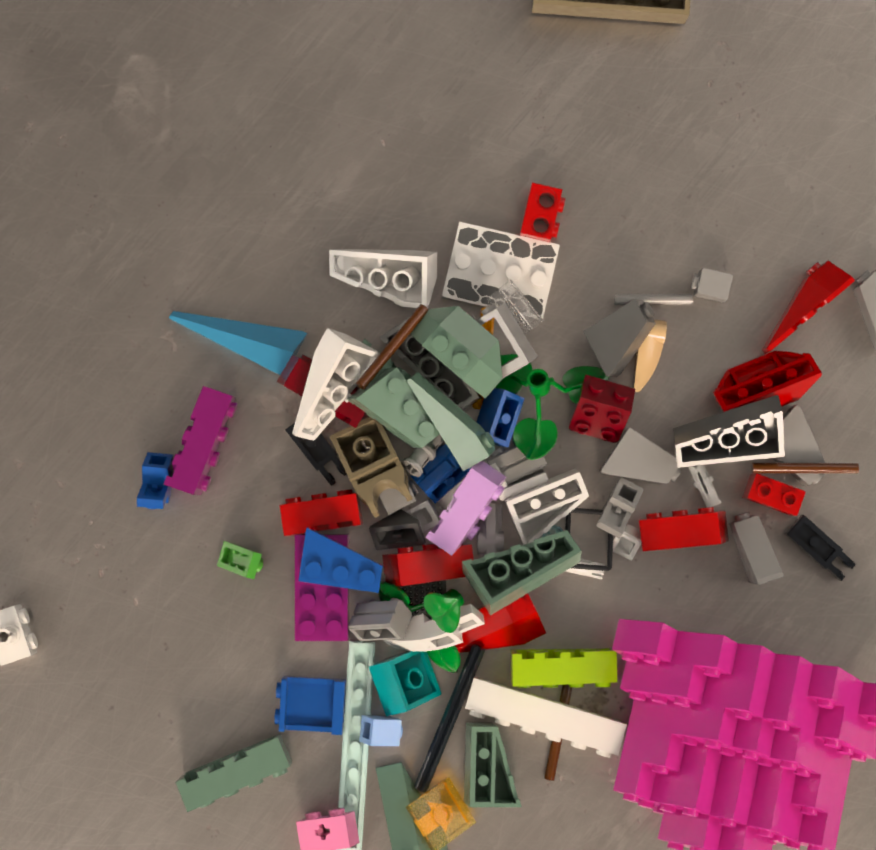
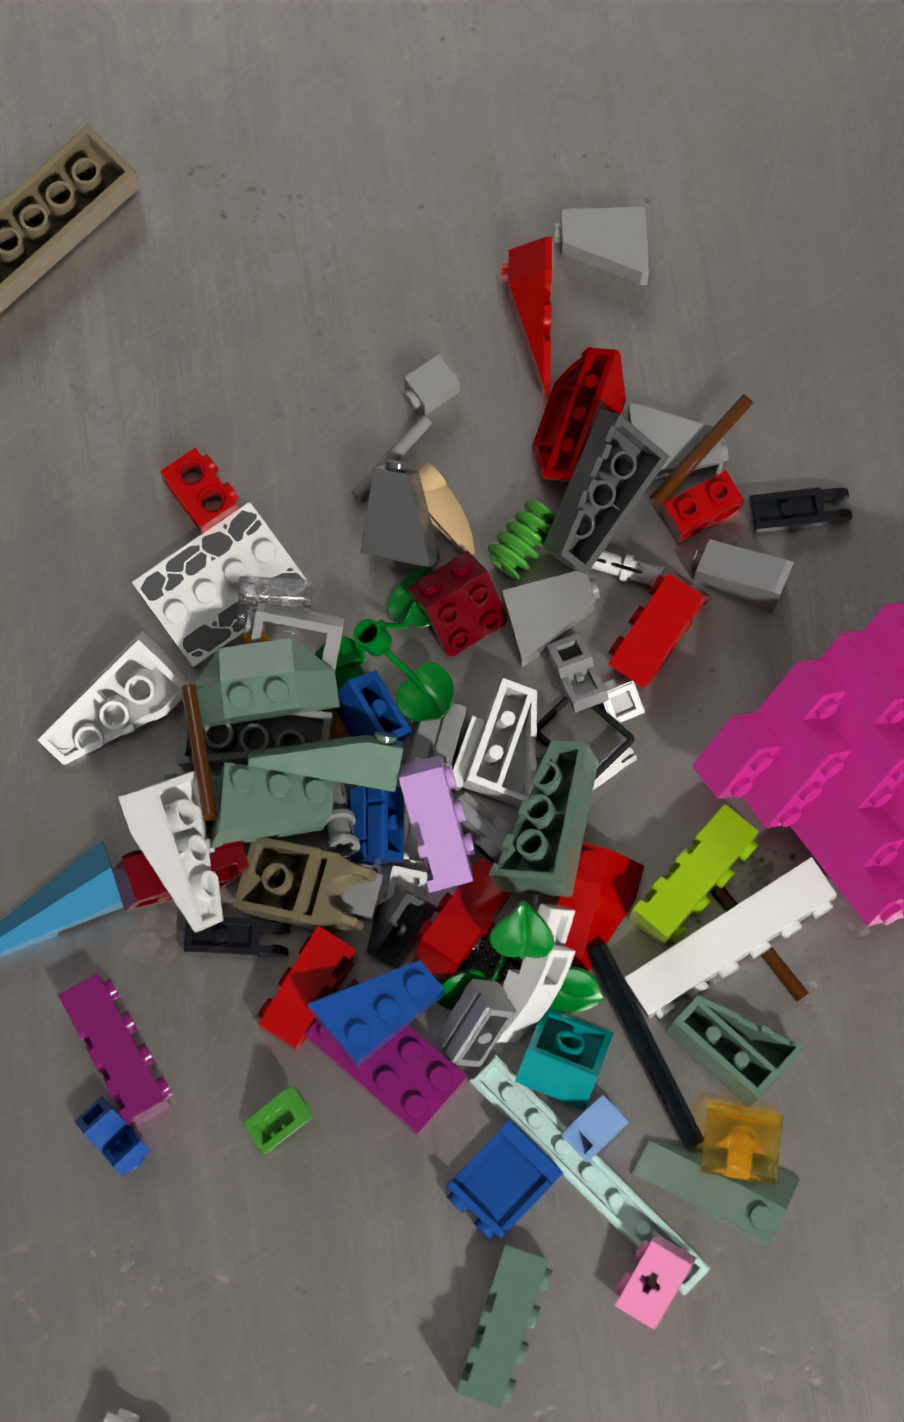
camera: 50 degrees left, 10 degrees down
none -> bright green piece [488,499,556,581]

